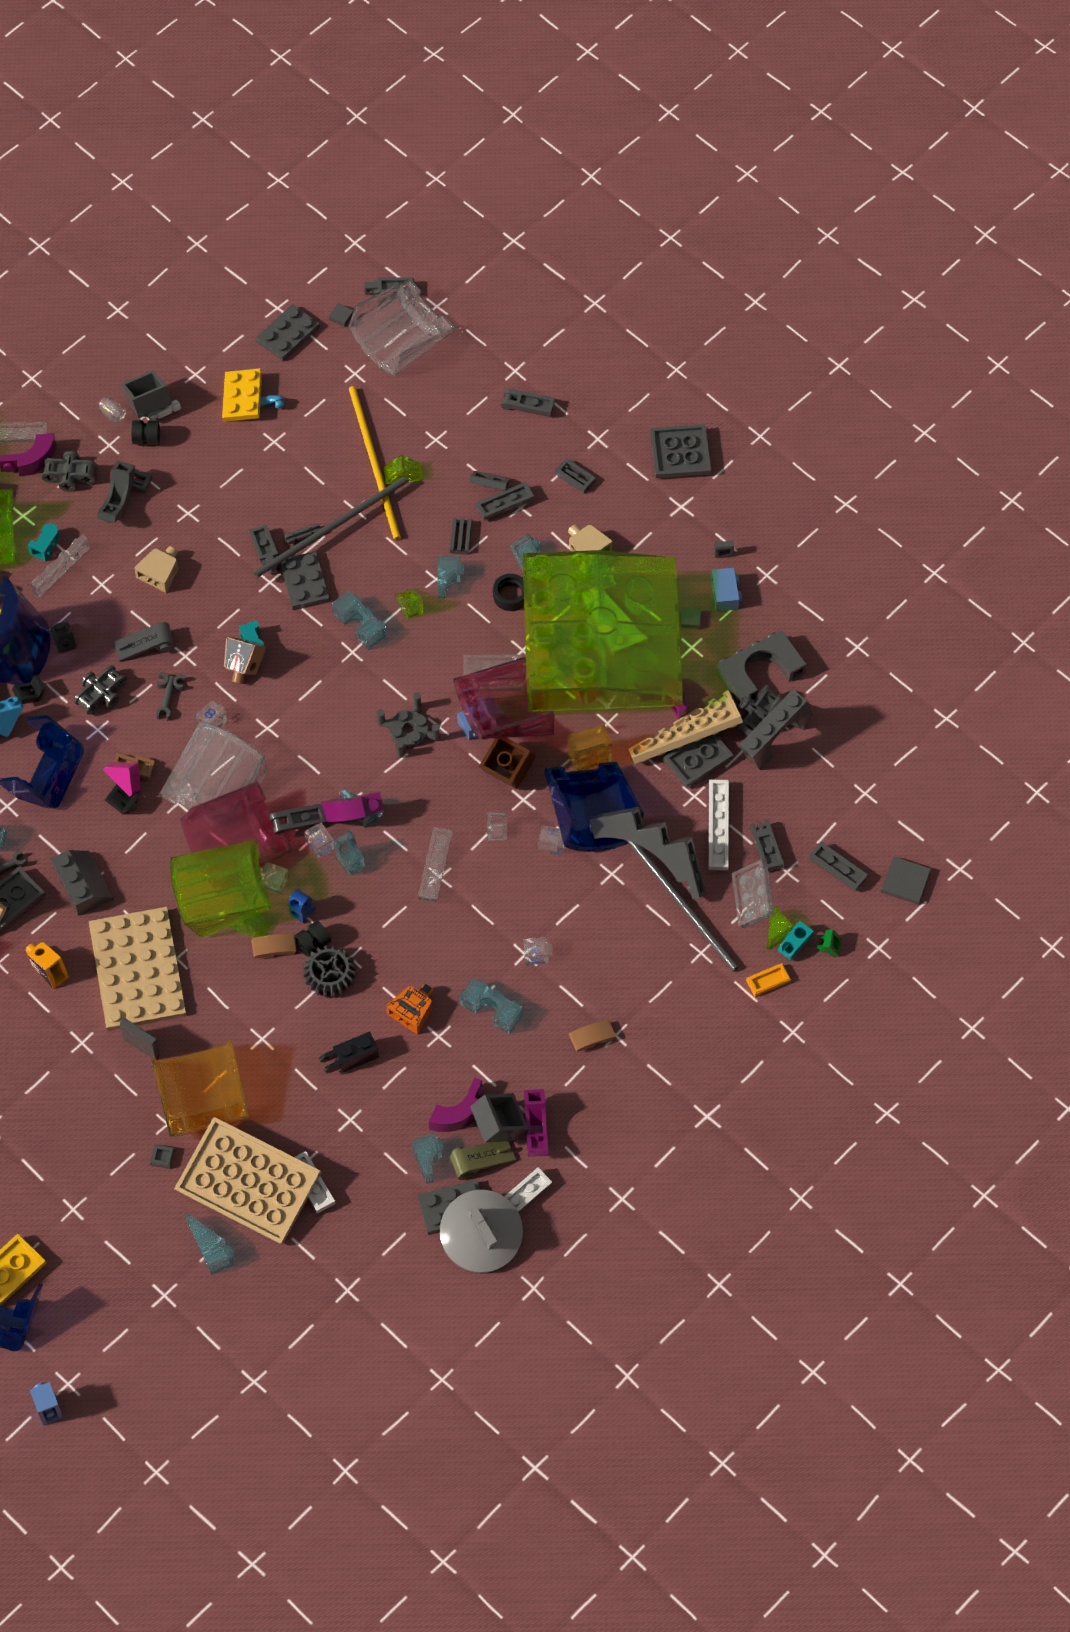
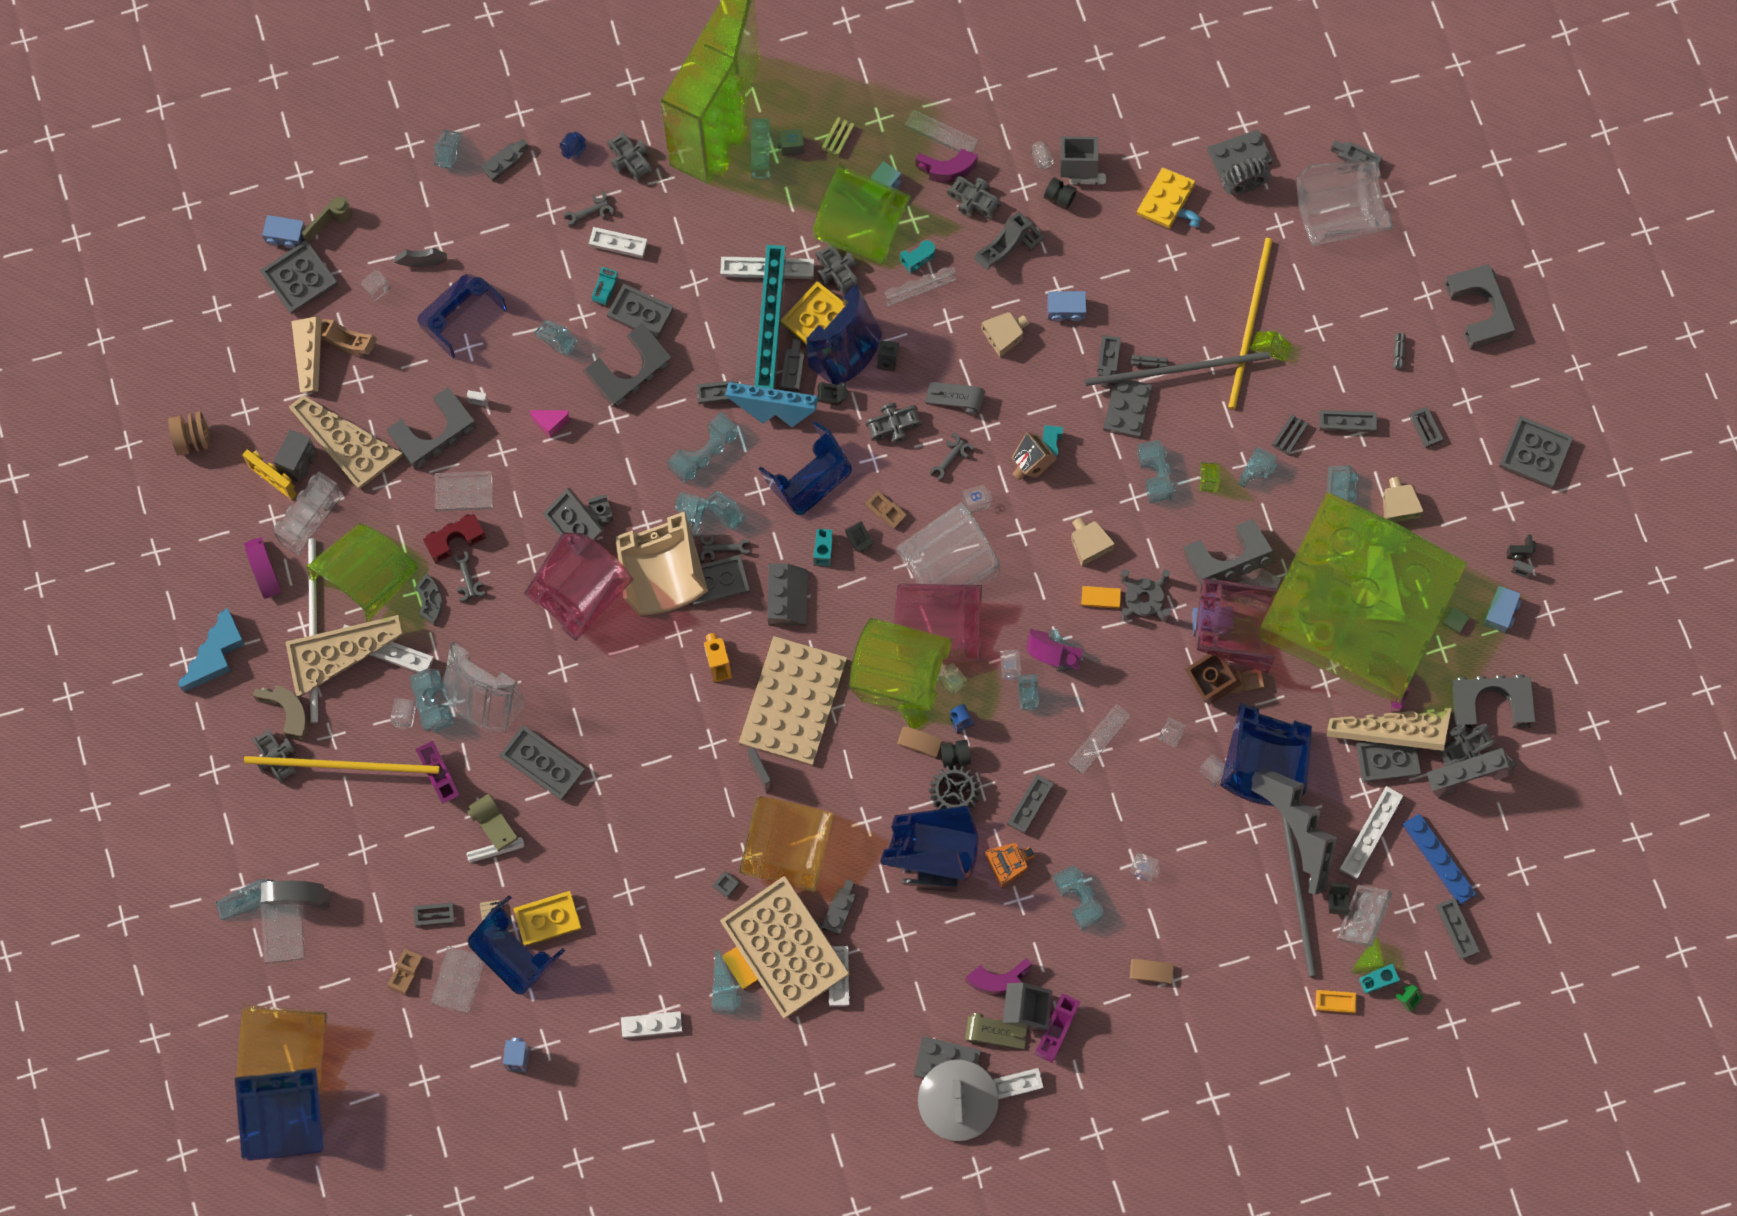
camera: 30 degrees right, 10 degrees up
dark pink slope [103,762,141,797] -> none
dark grey plate [269,804,327,834] -> none
dark grey tile [329,303,354,327] -> none
clear light blue arch [411,1133,444,1184] -> none
dark grey tile [469,470,510,490] -> none
black tyre [493,573,529,611] -> none
dark grey plate [501,389,555,417] -> none
clear yellow piece [567,724,612,773] -> none
dark grey hinge [749,820,784,872] -> none
dark grey tile [881,856,931,905] -> none
none -> white plate [621,1012,682,1038]
none -> light orange tile [722,947,758,990]
none -> teal leg [813,529,833,567]
none -> dark grey hinge [822,879,855,936]
none -> clear blue windscreen [880,806,978,881]
none -> dark grey plate [1007,774,1053,834]
none -> medium blue brick [1047,291,1086,322]
none -> tan torso [1071,517,1114,566]
none -> light orange tile [1081,586,1121,609]
none -> dark grey arch [1184,519,1274,590]
none -> dark grey gear [1221,158,1271,195]
none -> medium nougat slope [1228,668,1266,694]
none -> pearl dark grey bracket [1328,883,1350,915]
none -> dark grey axle [1393,333,1406,369]
none -> blue plate [1402,813,1476,906]
none -> dark grey arch [1444,264,1516,349]
none -> pearl dark grey bracket [1506,535,1536,561]

